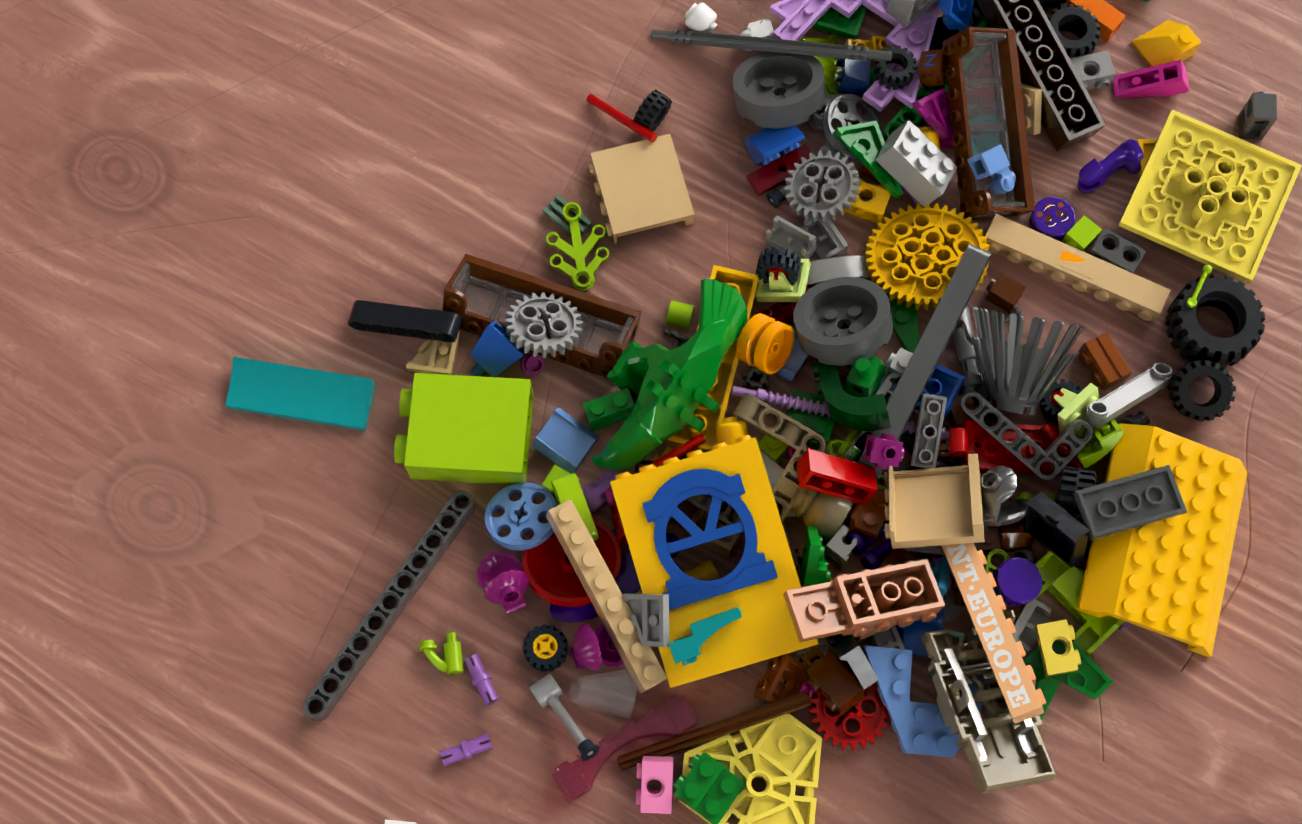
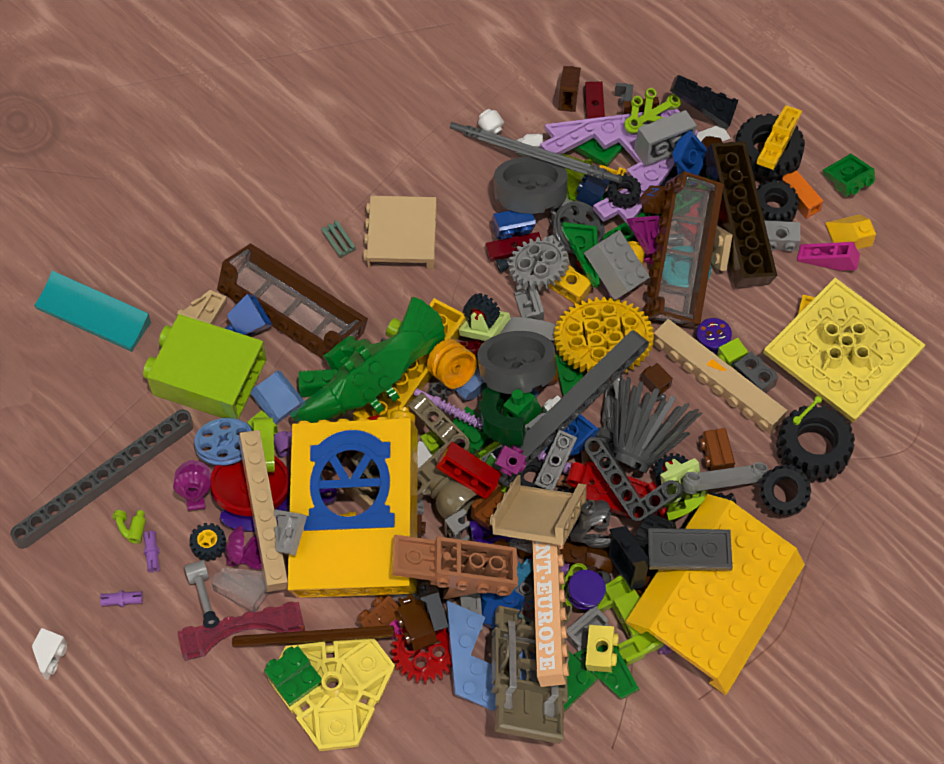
camera: 15 degrees right, 10 degrees down
black beam [348,300,462,342] -> none
light grey gear [505,292,583,358] -> none
magenta plate [520,352,544,376] -> none
lime plant [546,202,610,291] -> none
red bar [587,94,657,143] -> none
black tyre [633,89,672,132] -> none
bright pink brick [636,756,673,814] -> none
teal slope [669,606,743,666] -> none
light grey hinge [765,215,817,259] -> none
green plate [799,526,830,587] -> none
medium blue brick [967,144,1016,195] -> none
dark purple piece [1077,139,1144,194] -> none
dark grey brick [1239,91,1277,140] -> none

